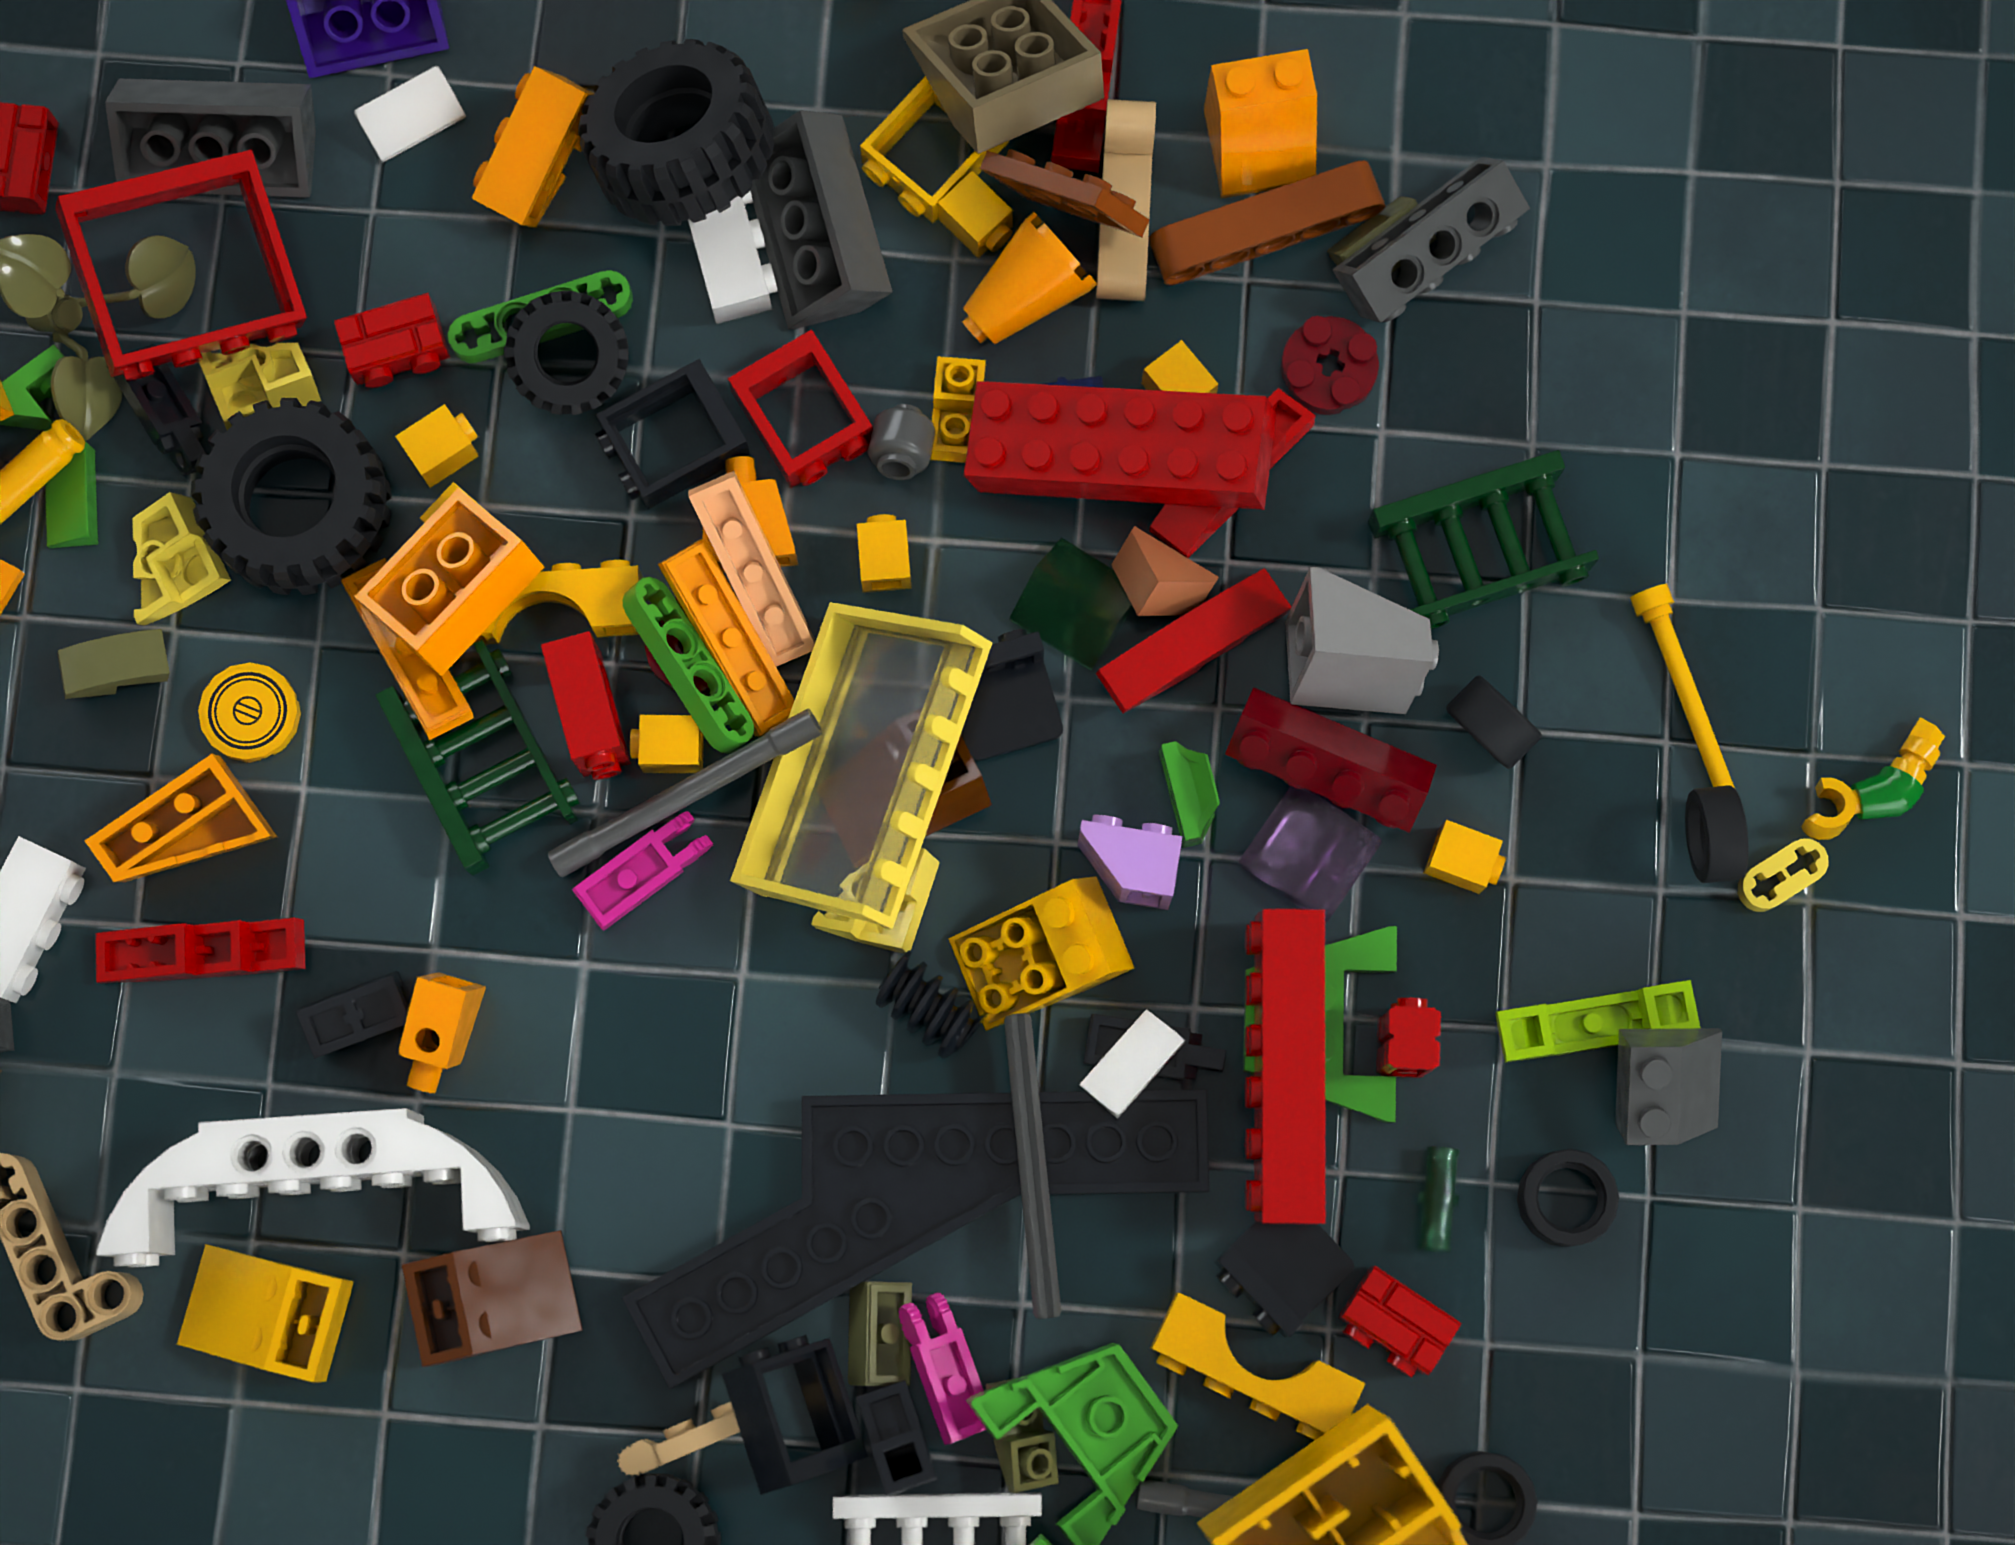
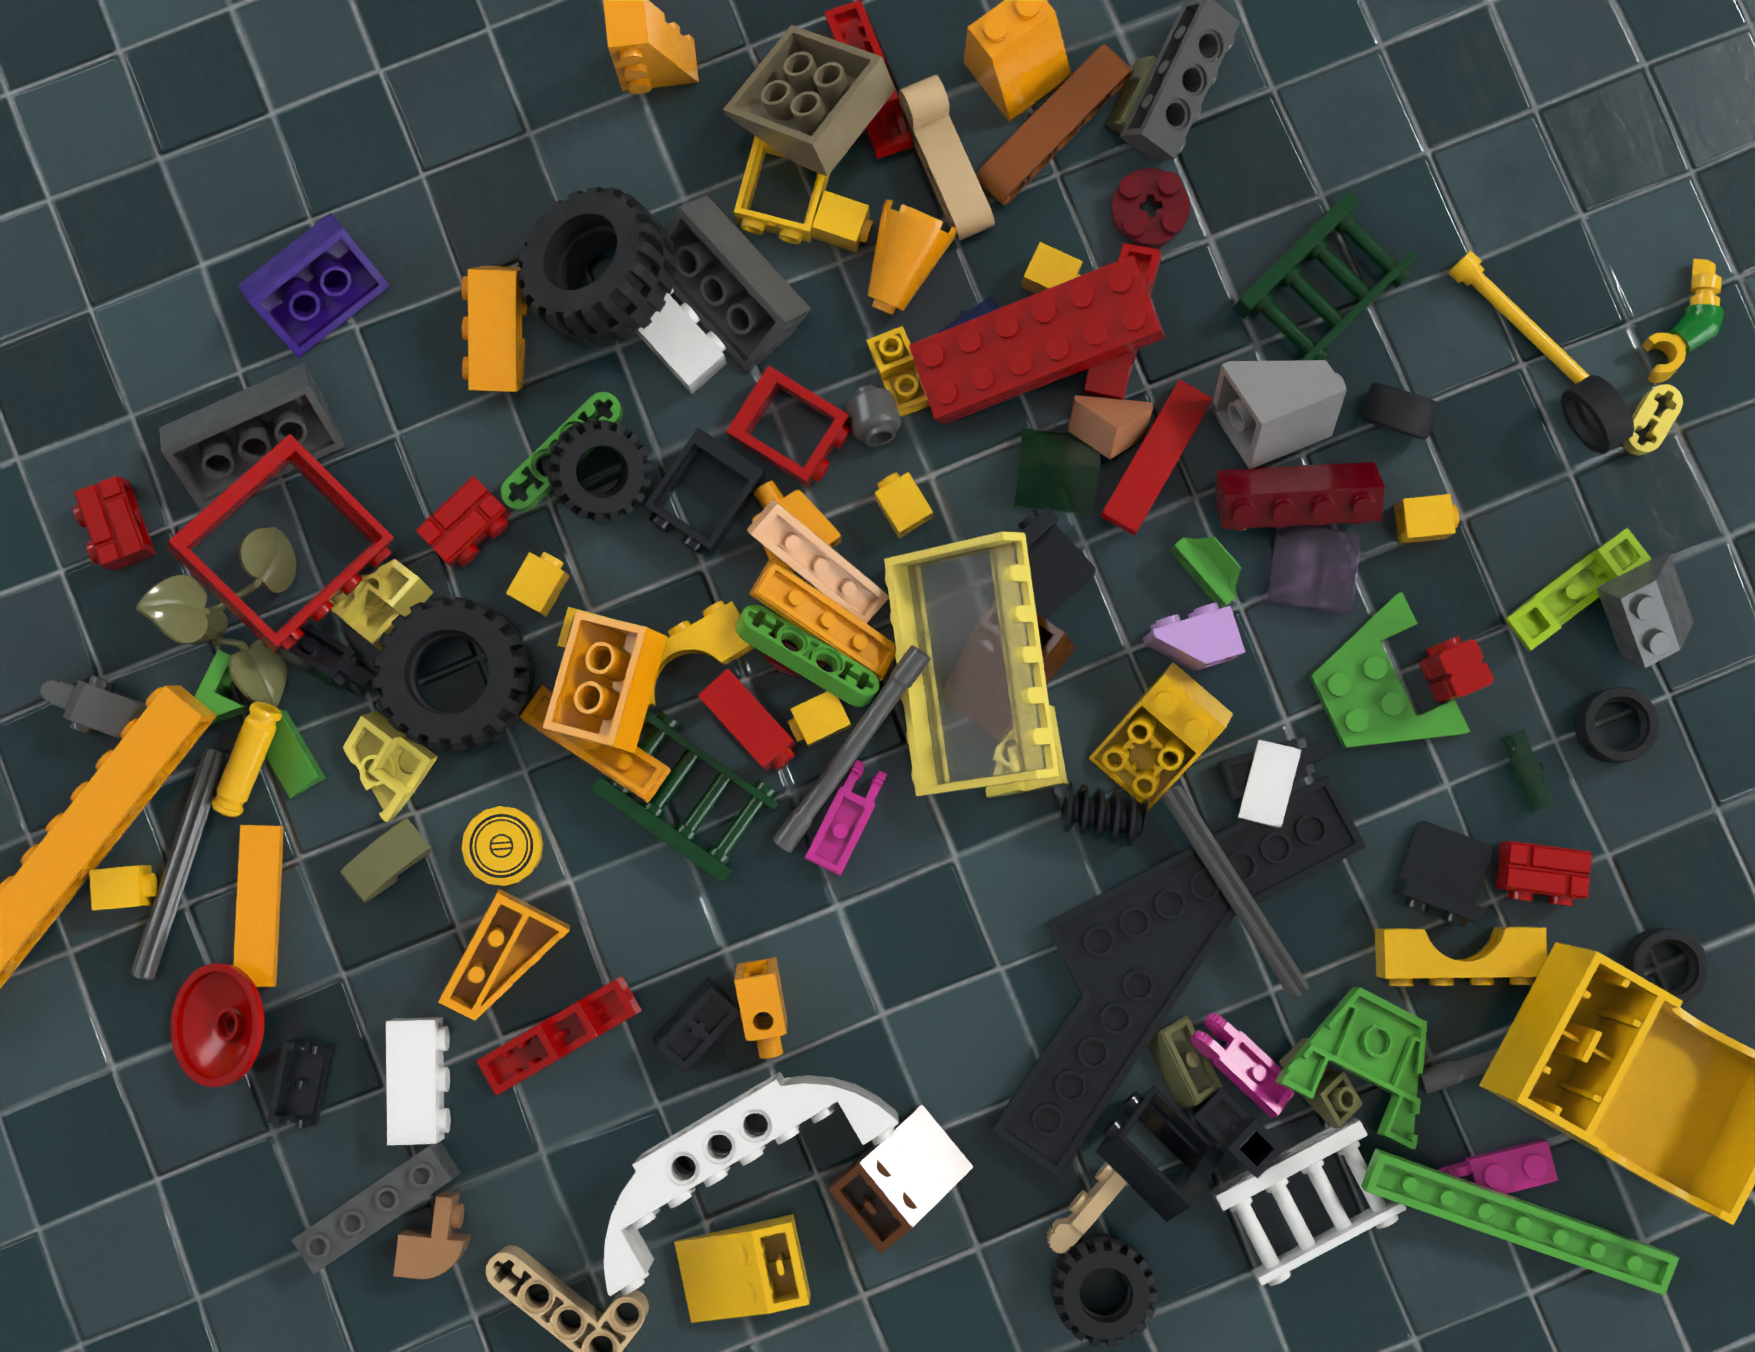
camera: 25 degrees left, 5 degrees up
white slope [354,66,466,163] -> none
dark orange plate [980,150,1150,238] -> none
red brick [1245,909,1326,1224] -> none

